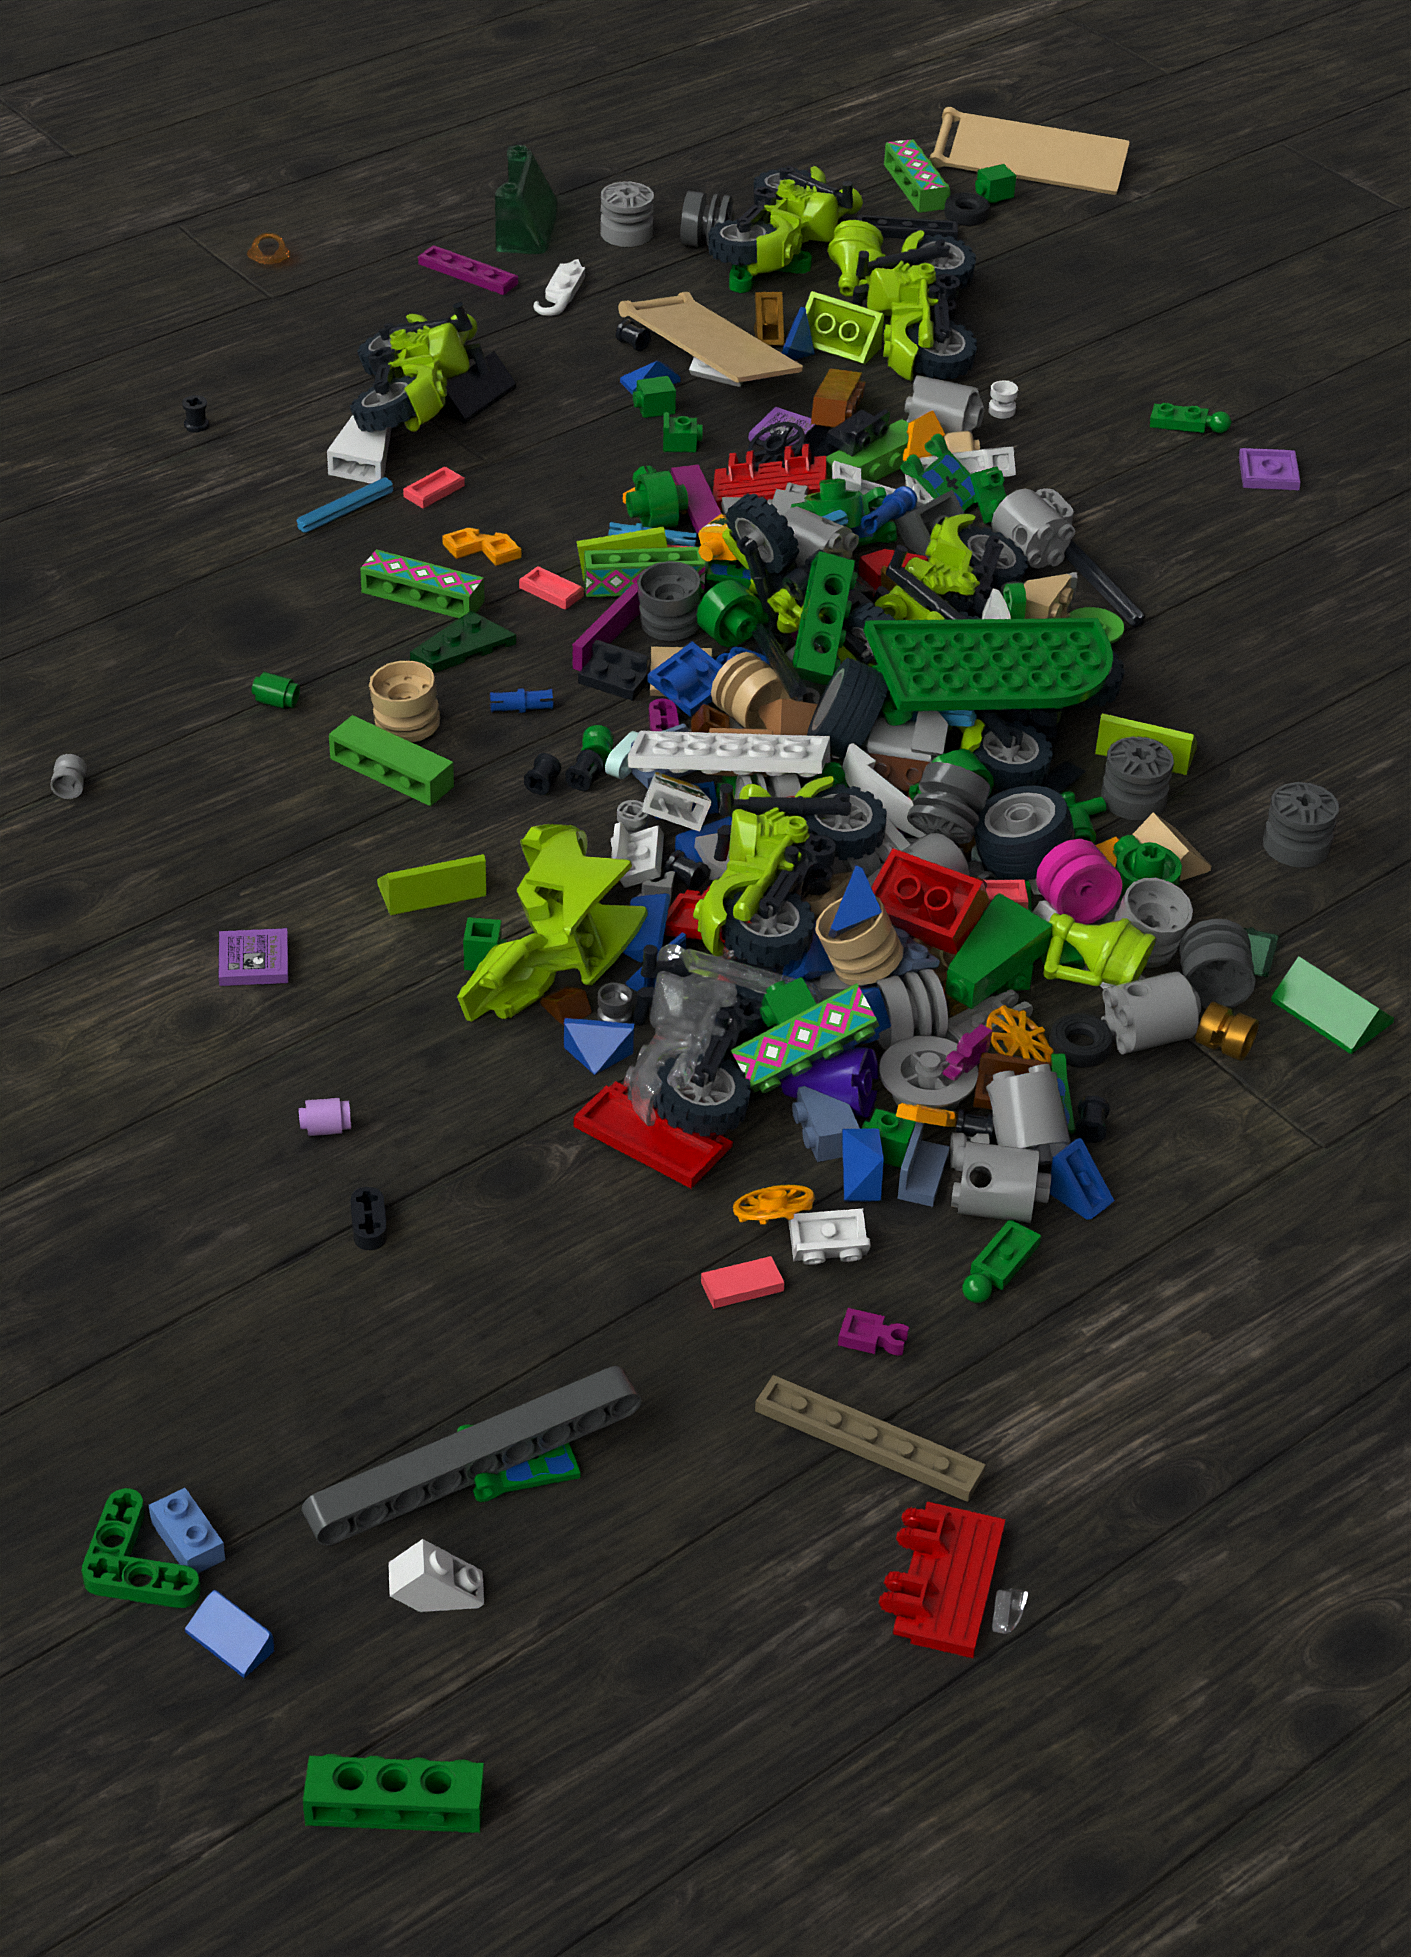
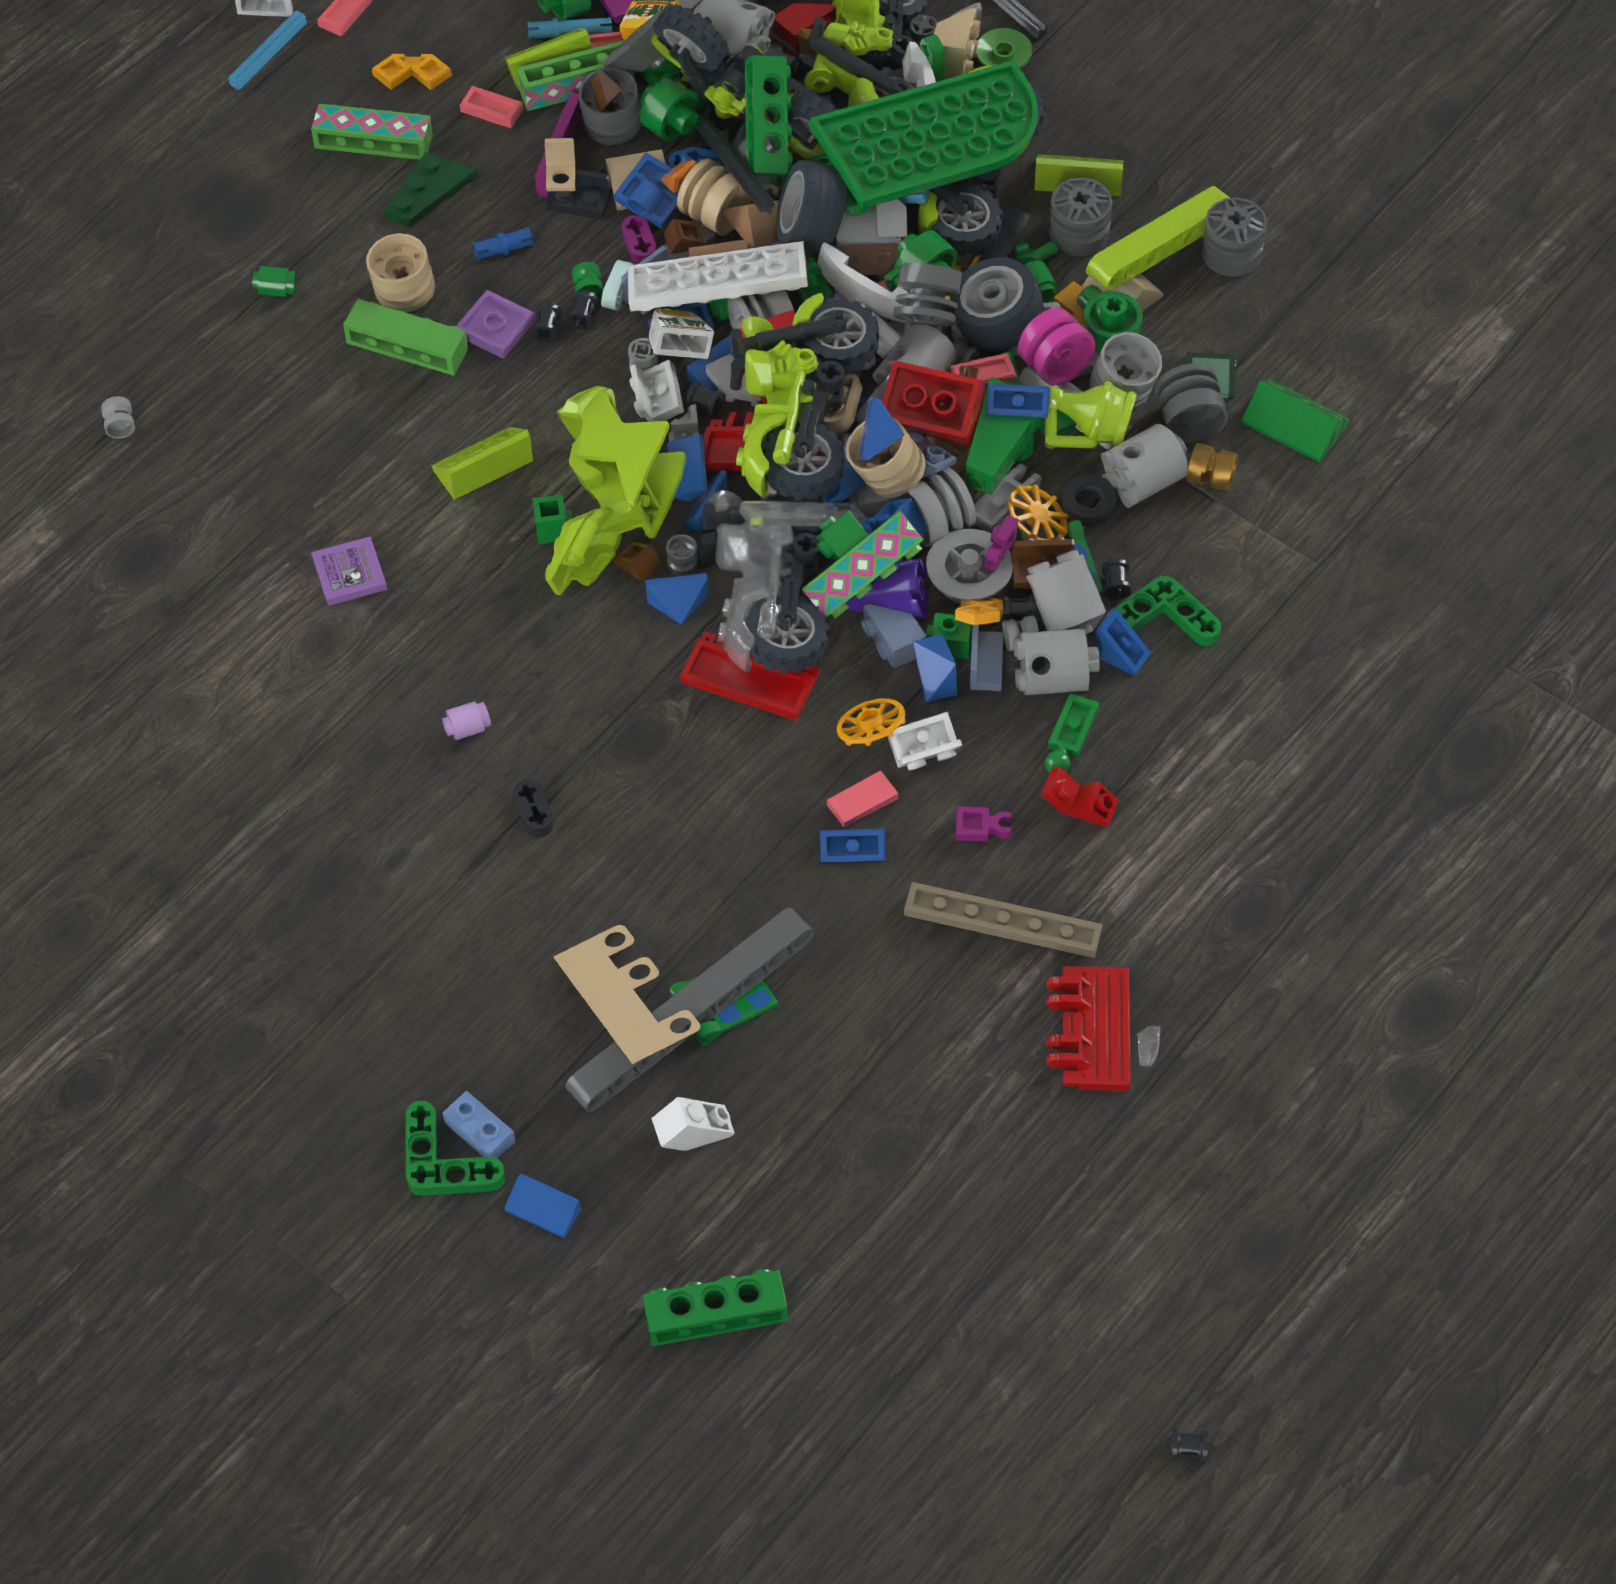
camera: 10 degrees left, 15 degrees up
none -> medium lavender tile [456,290,536,359]
none -> tan bracket [545,138,576,191]
none -> tan piece [553,925,700,1064]
none -> reddish brown slope [591,70,621,112]
none -> dark grey slope [602,10,666,72]
none -> orange slope [661,159,696,193]
none -> blue slope [820,829,885,863]
none -> blue slope [987,384,1050,418]
none -> red slope [1041,767,1119,826]
none -> lime beam [1086,186,1230,291]
none -> green beam [1106,576,1221,646]

